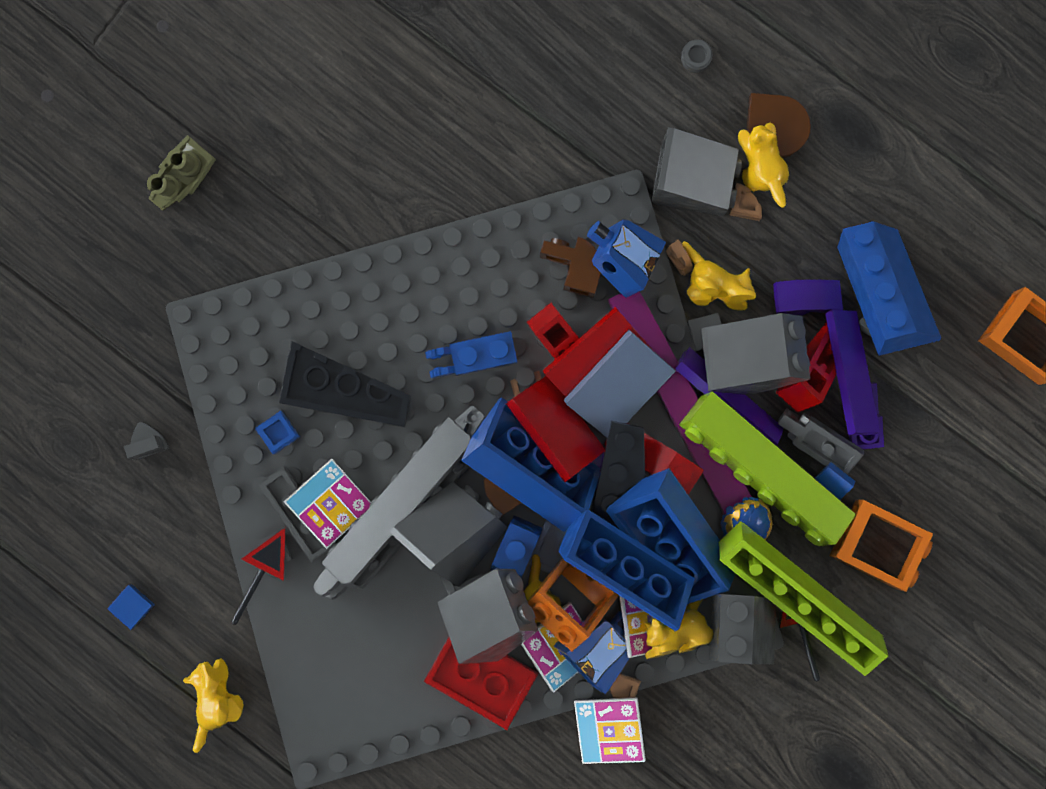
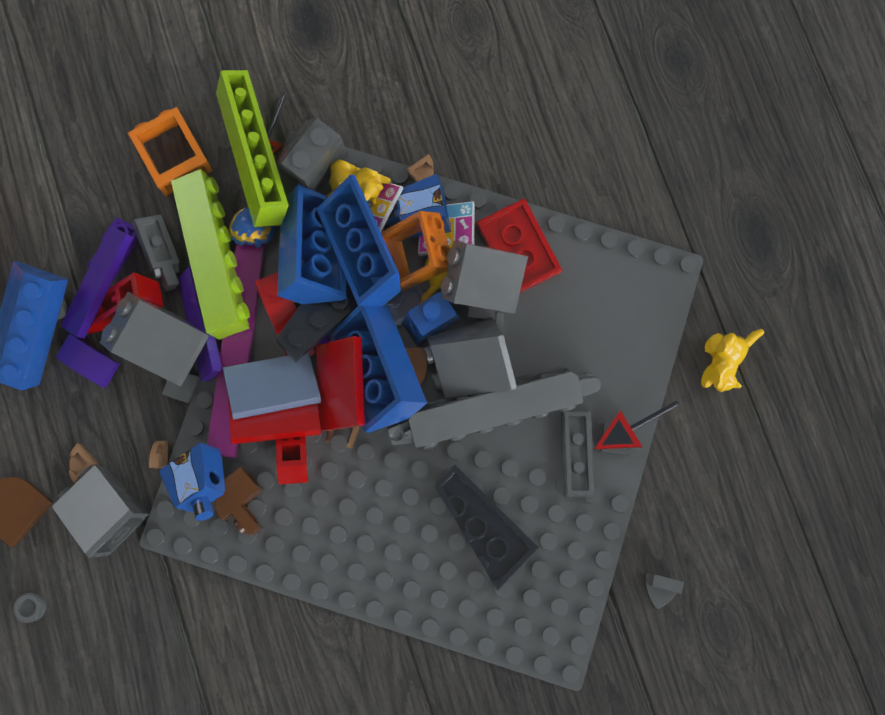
camera: 145 degrees left, 5 degrees down
blue tile [107,584,155,630] -> none
blue tile [255,410,301,455] -> none
piece [283,458,371,549] -> none
blue hinge [425,331,518,378] -> none
piece [574,697,646,764] -> none
yellow animal [682,241,756,310] -> none
yellow animal [738,122,789,208] -> none
blue tile [814,462,856,500] -> none

